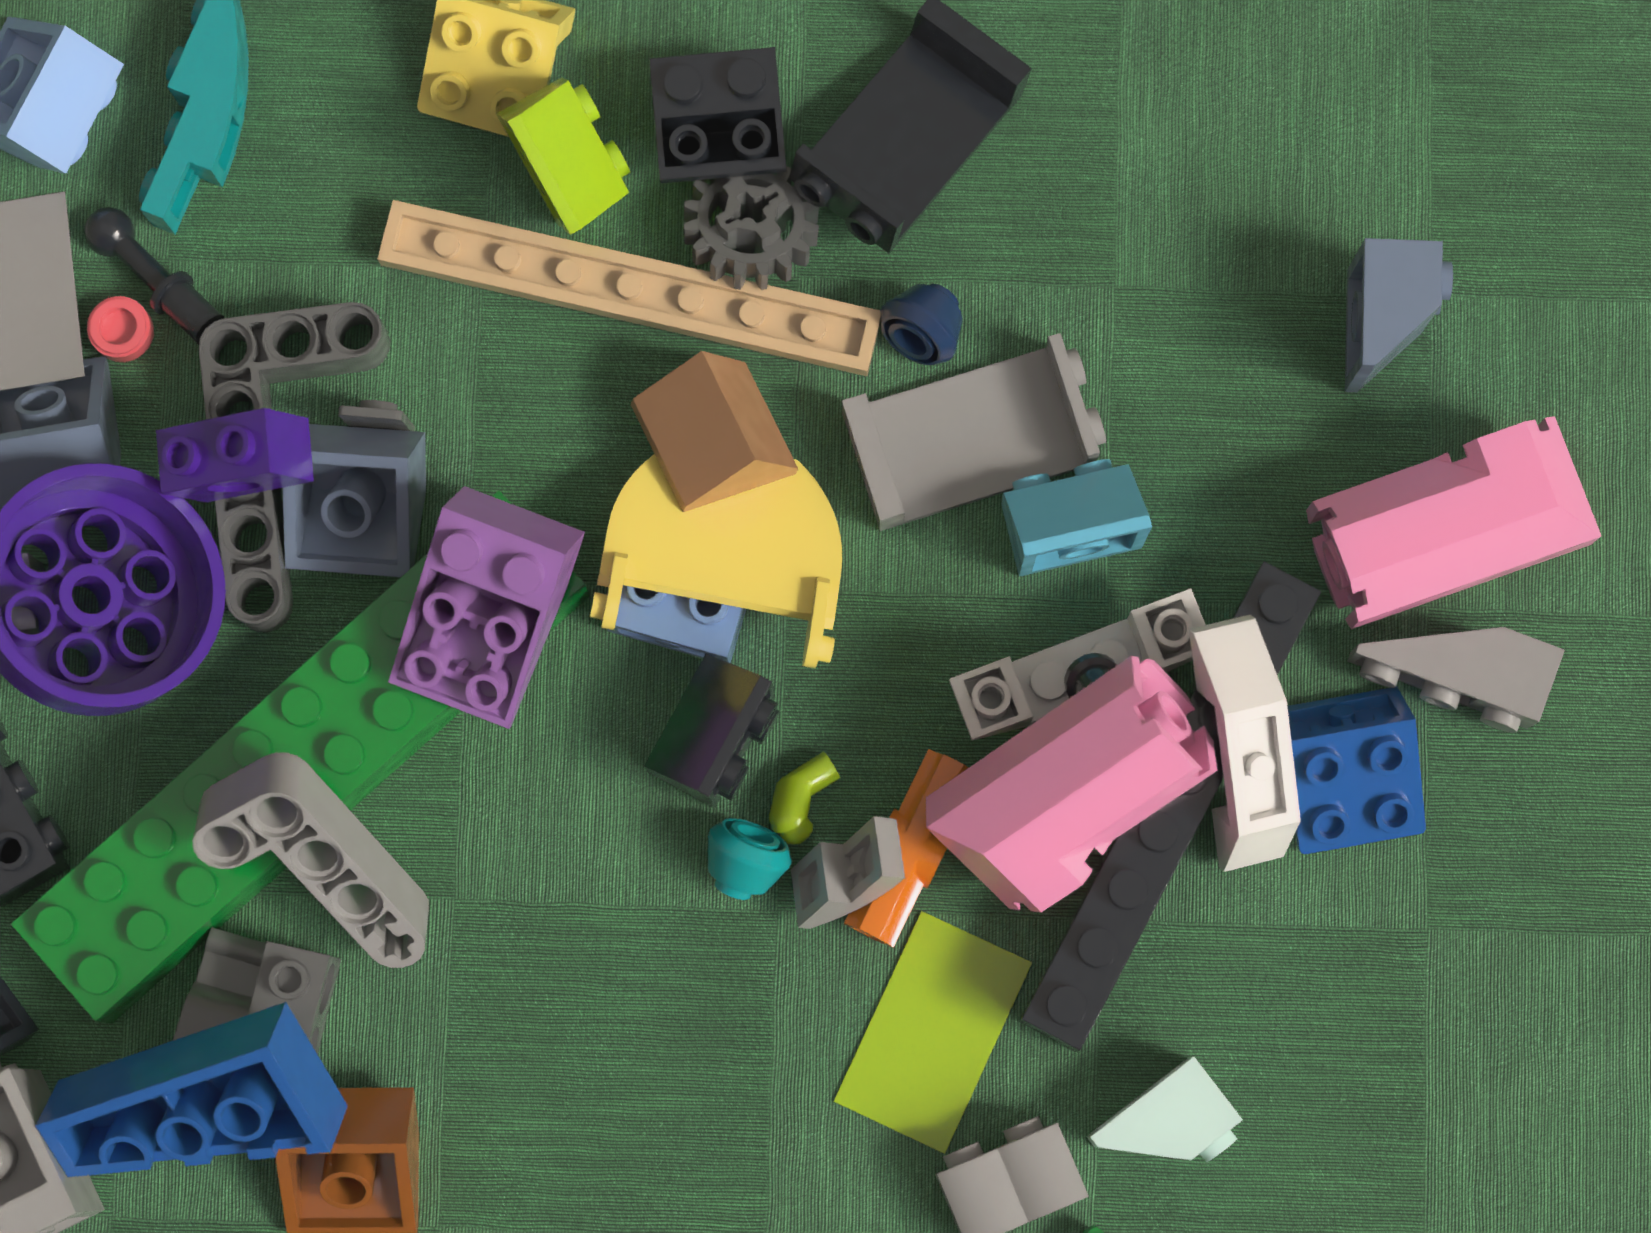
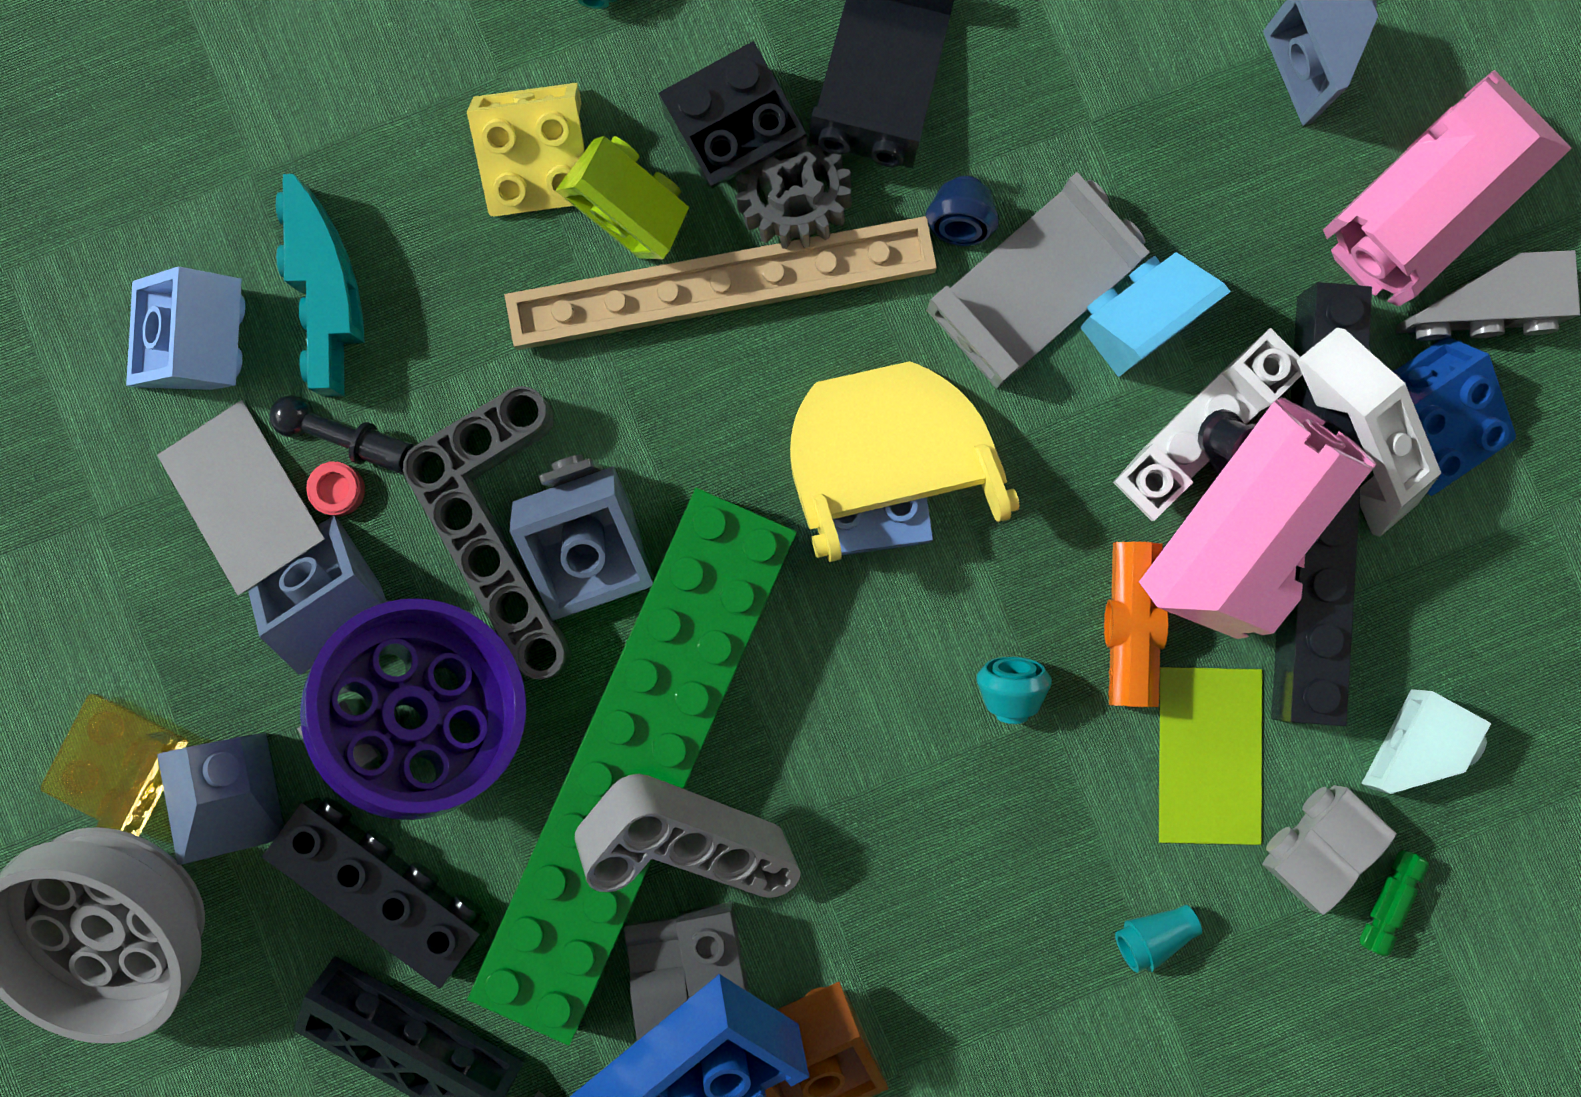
camera: 25 degrees left, 5 degrees up
dark purple brick [156,408,314,502] -> none
medium lavender slope [388,486,585,729] -> none
medium nougat slope [631,351,798,512] -> none
black slope [644,653,780,809] -> none
lime arm [769,751,841,845] -> none
light grey slope [791,816,905,929] -> none
none -> teal cone [1115,904,1202,973]

